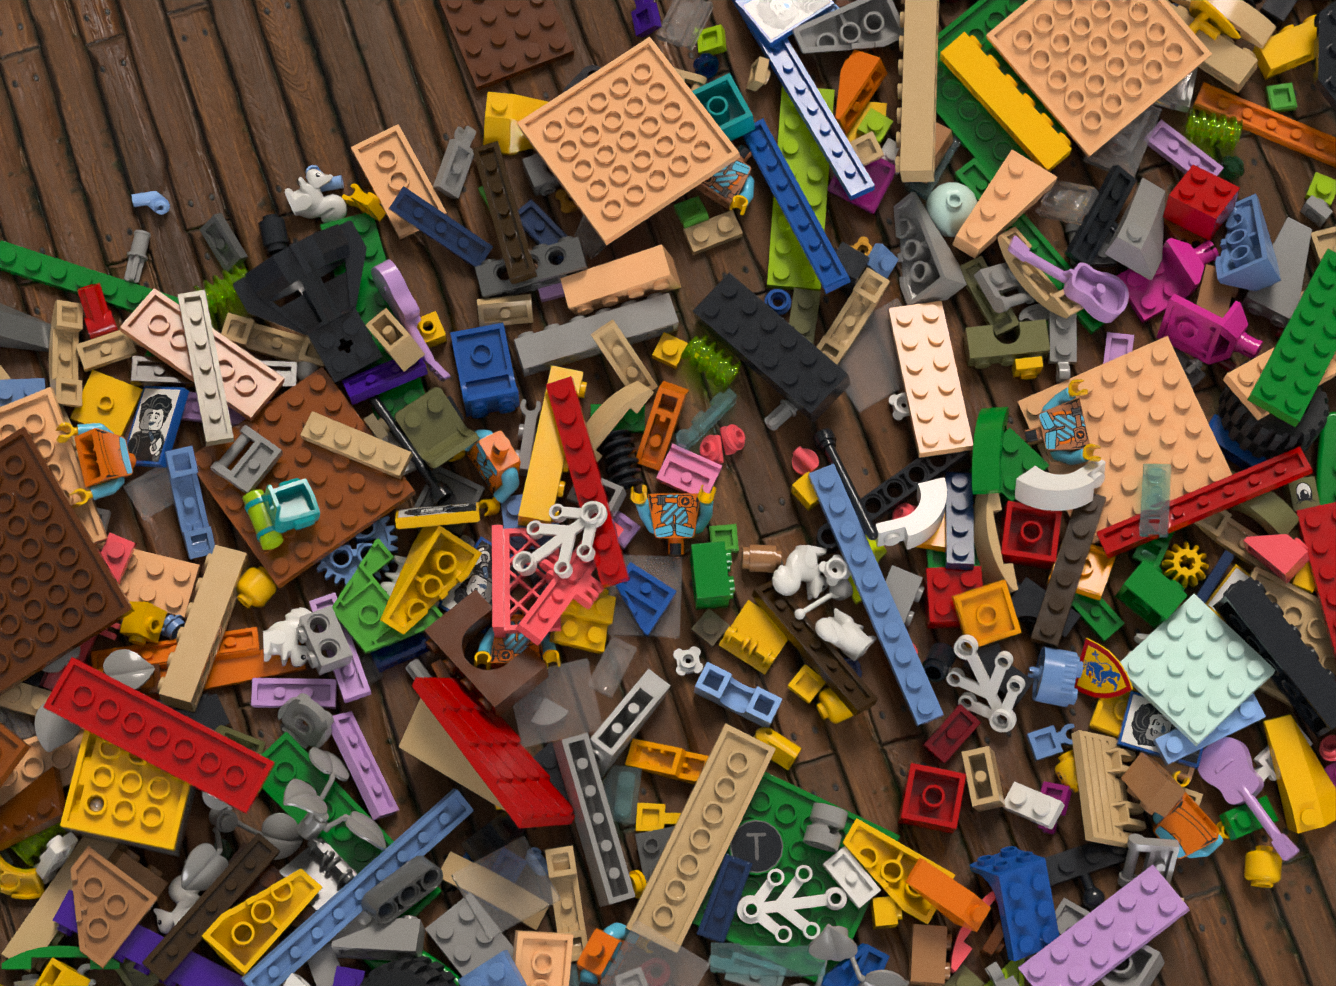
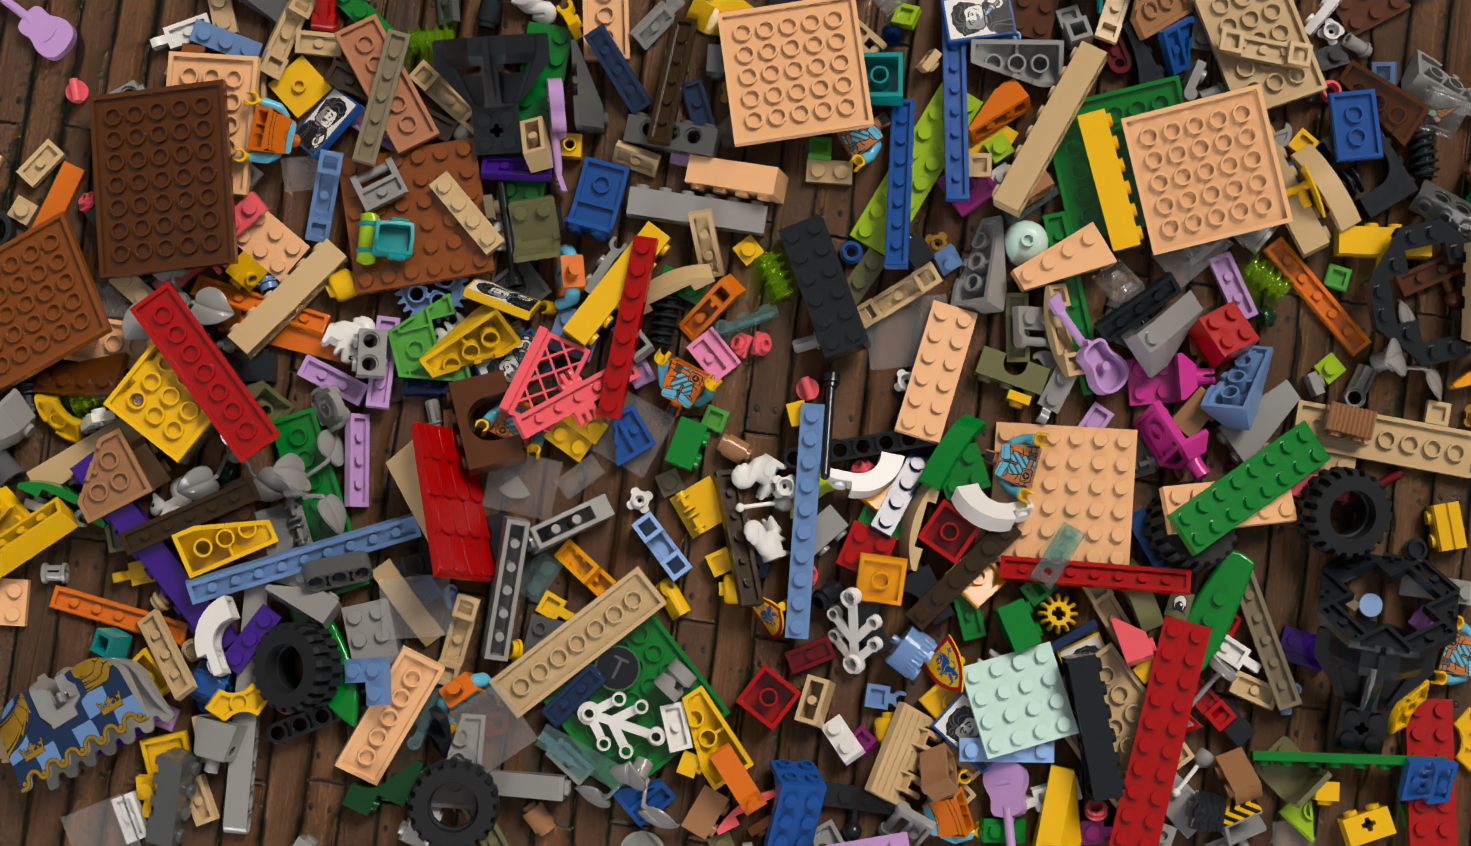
camera: 35 degrees right, 10 degrees up
white plant [513,501,607,579] -> none
none -> dark grey wedge [571,39,609,134]
none -> shield [751,597,787,641]

